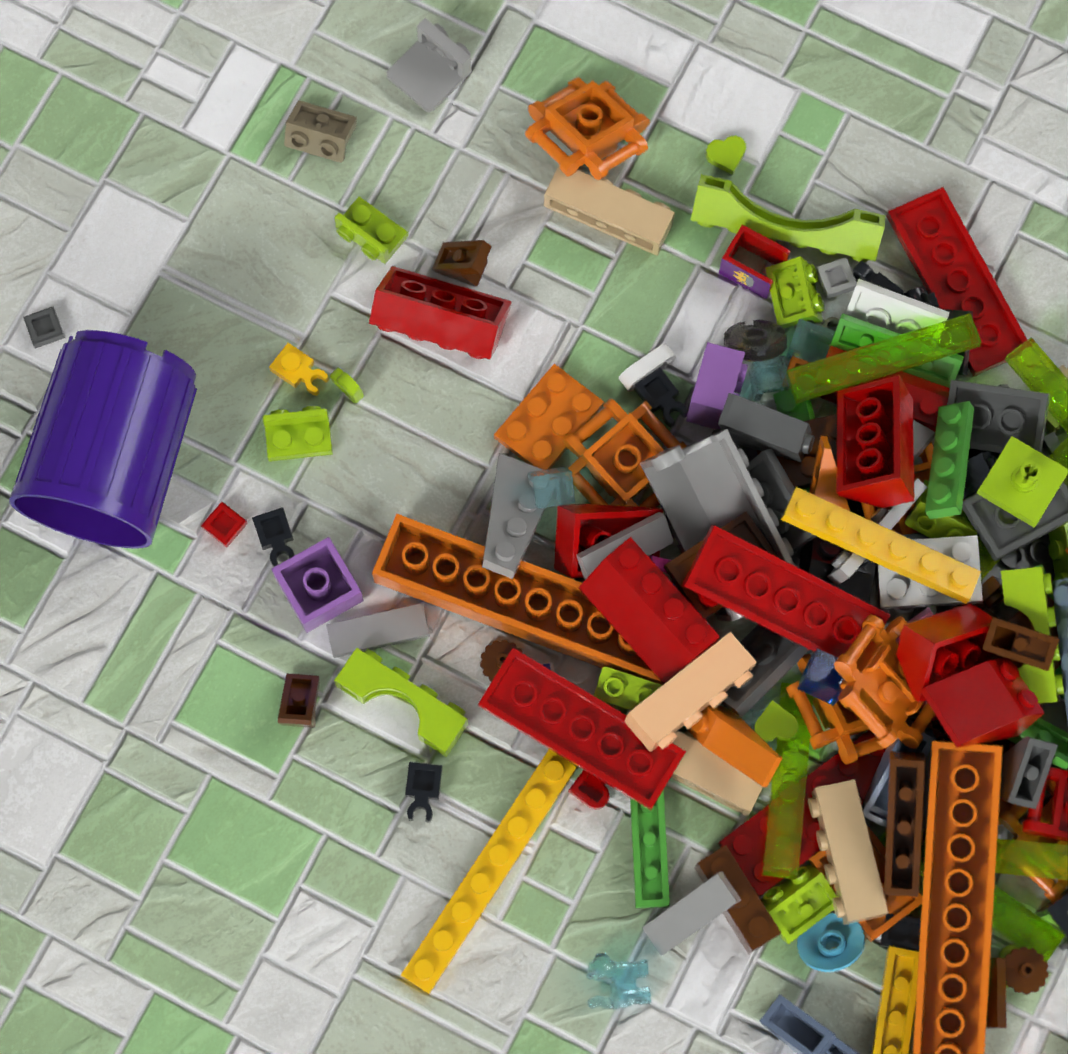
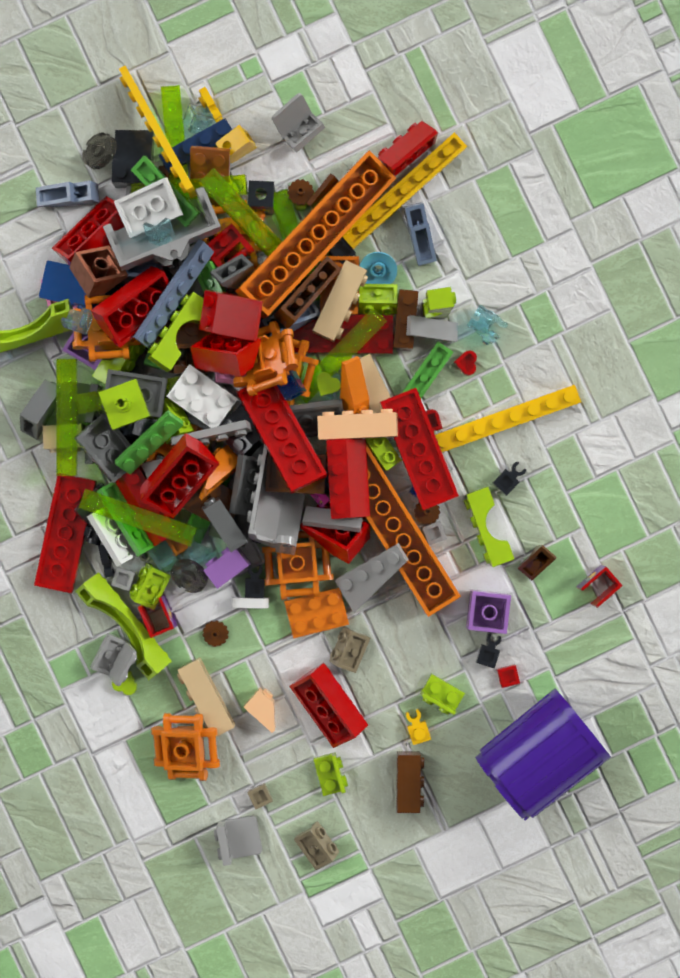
camera: 145 degrees left, 15 degrees up
dark grey tile [23,307,65,349] -> none
light grey tile [326,603,430,658] -> none
lime tile [330,367,364,404] -> none
reddish brown slope [432,240,492,286] -> none
clear light blue panel [528,467,576,509] -> none
yellow plate [781,487,981,604] -> none
reddish brown slope [982,617,1059,671] -> none
none -> light grey bracket [90,633,137,686]
none -> reddish brown piece [202,620,229,647]
none -> light nougat slope [244,688,276,733]
none -> dark tan plate [247,783,273,810]
none -> dark tan bracket [329,626,370,673]
none -> reddish brown brick [396,751,424,813]
none -> lime arch [422,287,456,319]
none -> light grey plate [422,521,447,545]
none -> red tile [453,350,477,376]
none -> red piece [576,565,623,608]

